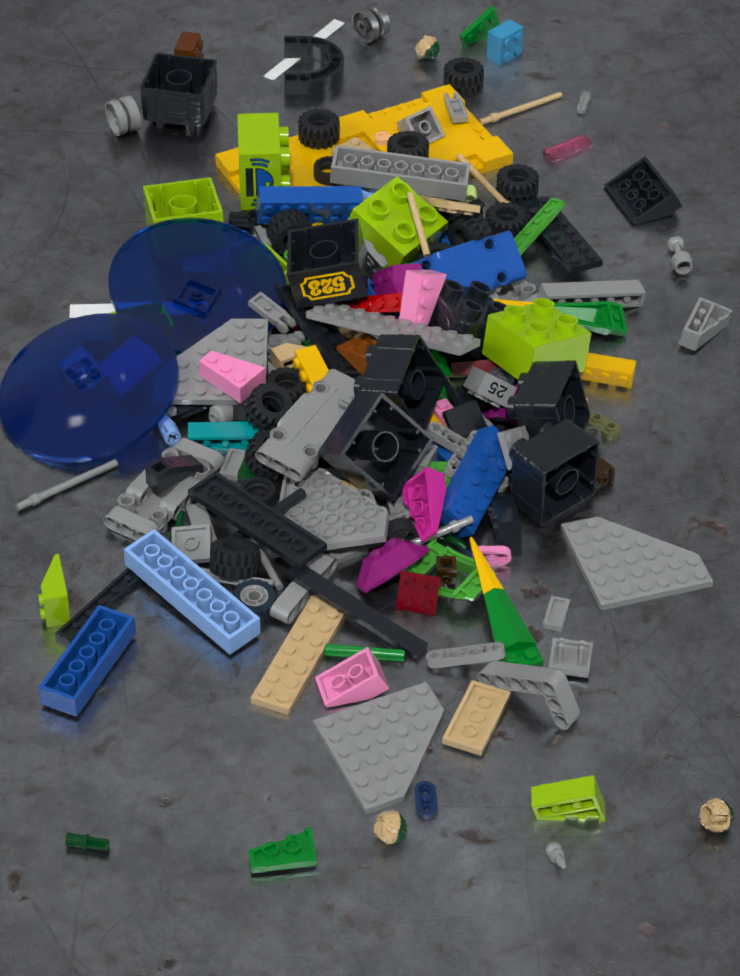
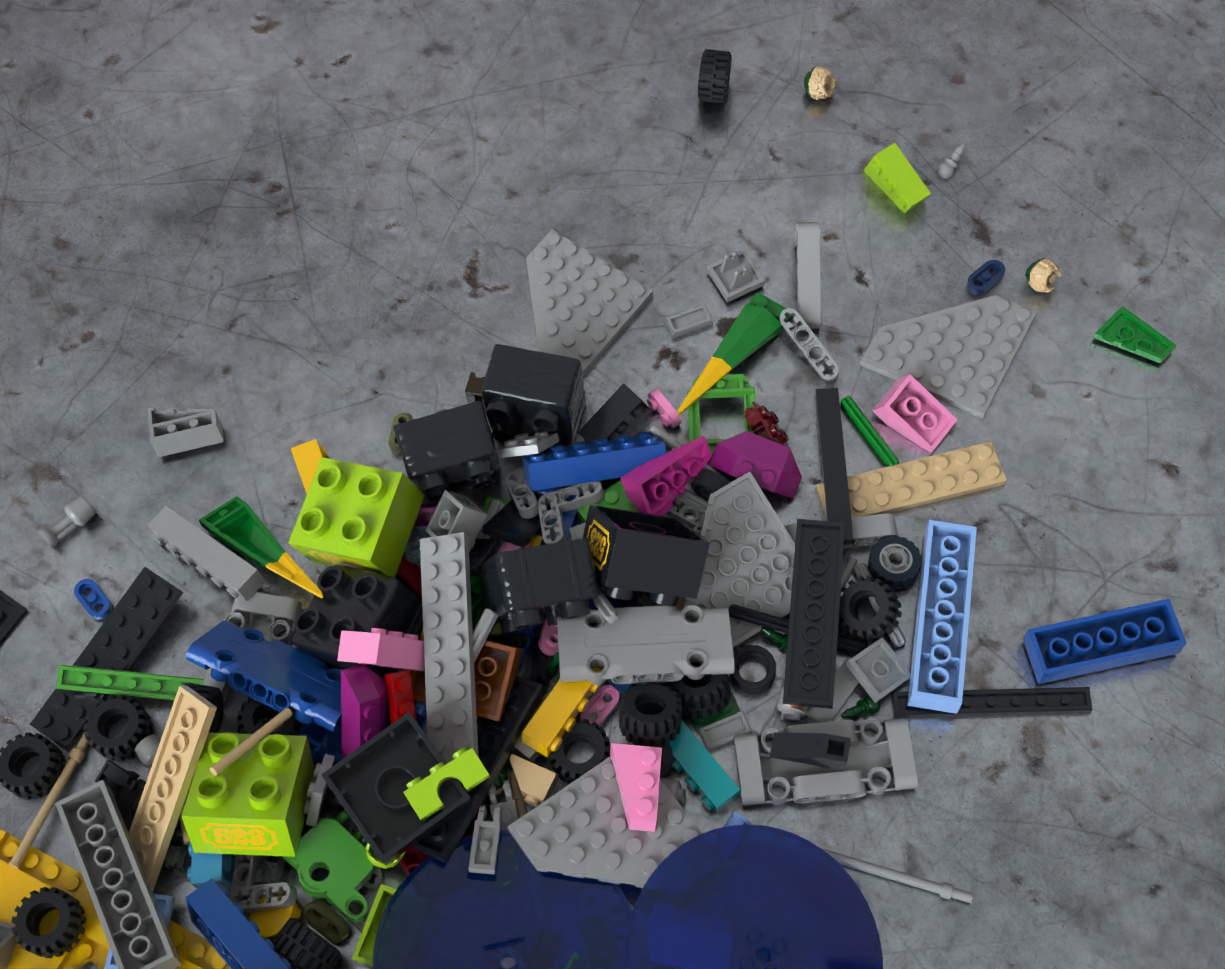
camera: 120 degrees left, 20 degrees up
lime slope [38,554,70,628] -> none
dark brown brick [435,556,457,587] -> none
tan plate [442,680,511,756] -> none
none -> blue plate [74,579,112,620]
none -> lime arch [403,747,490,821]

